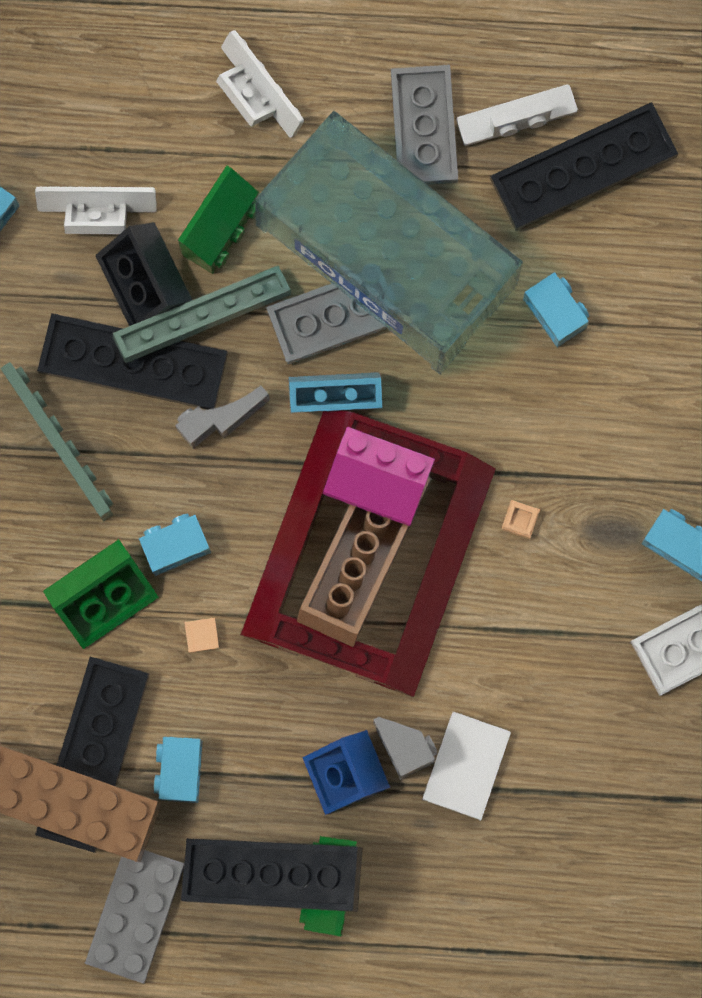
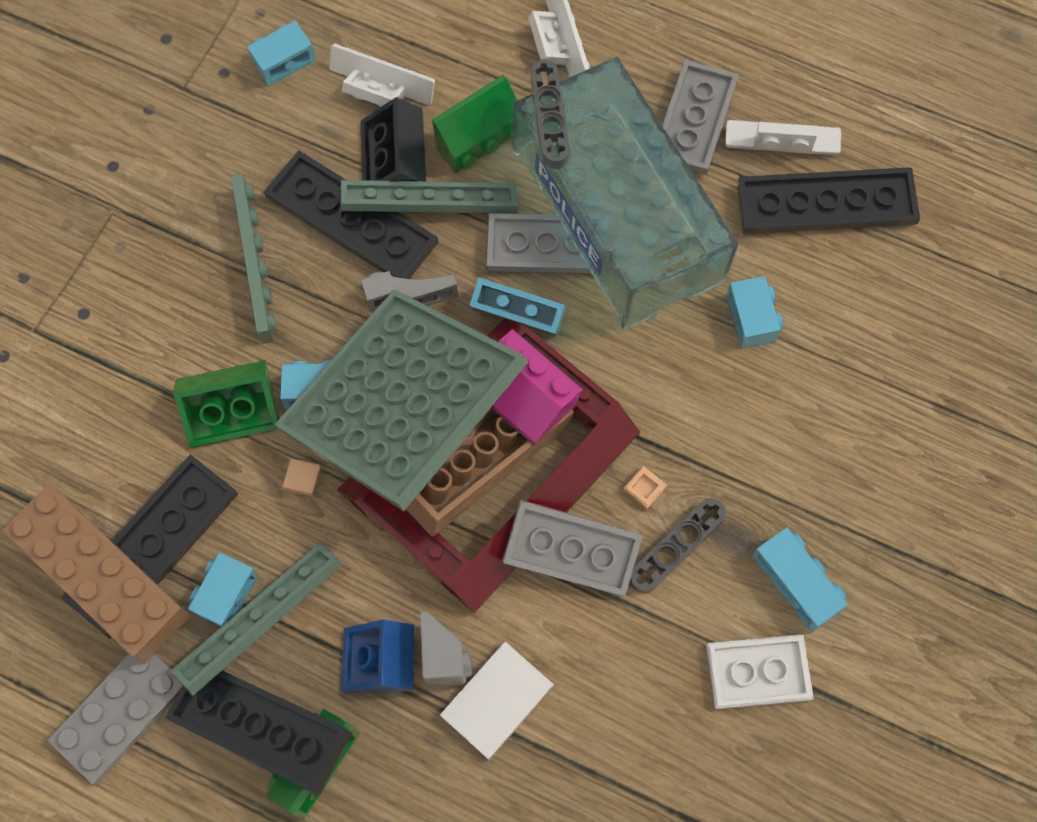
camera: 20 degrees right, 10 degrees down
none -> sand green plate [171,543,342,696]
none -> sand green plate [274,289,528,511]
none -> light grey plate [502,500,643,596]
none -> dark grey beam [530,59,570,169]
none -> dark grey beam [630,498,725,594]

